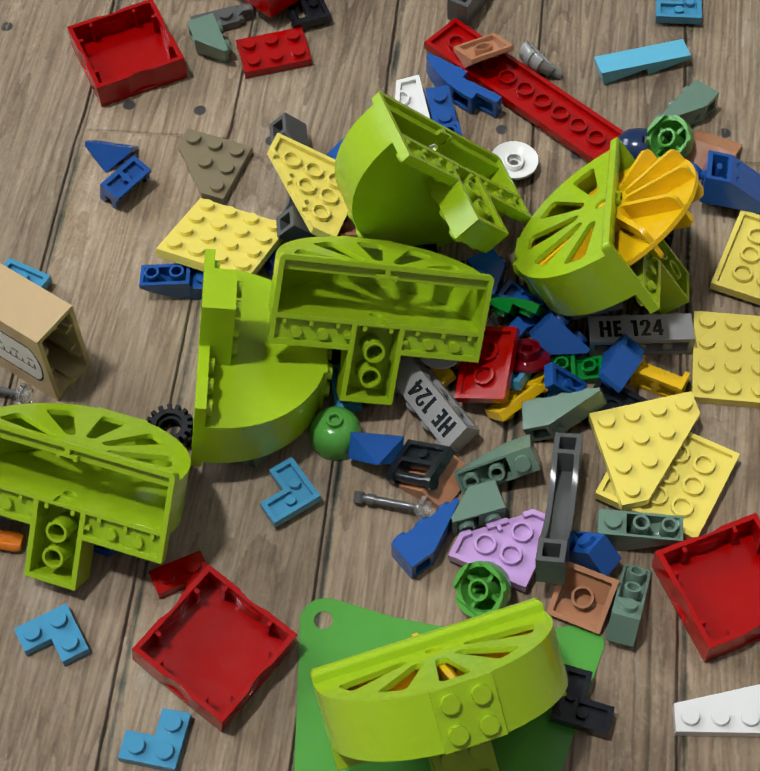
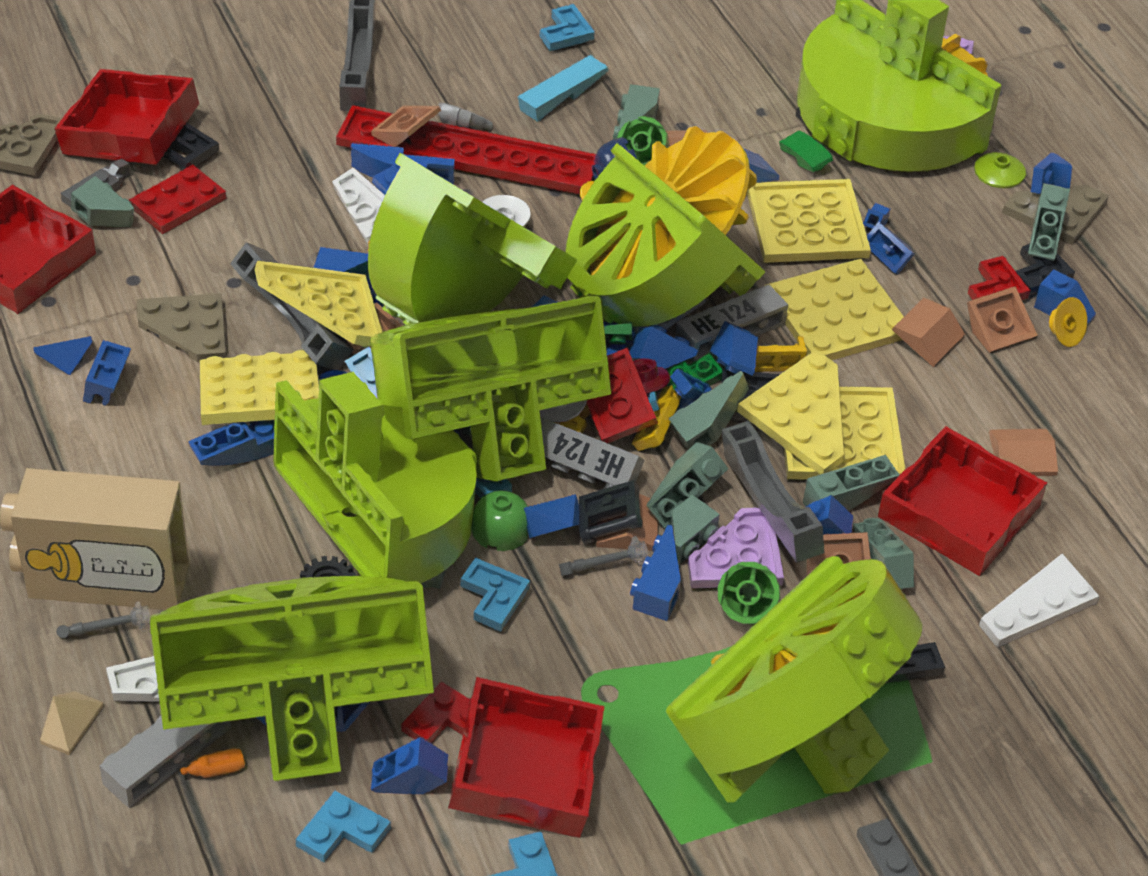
camera: 35 degrees left, 10 degrees down
none -> blue slope [371,737,448,795]

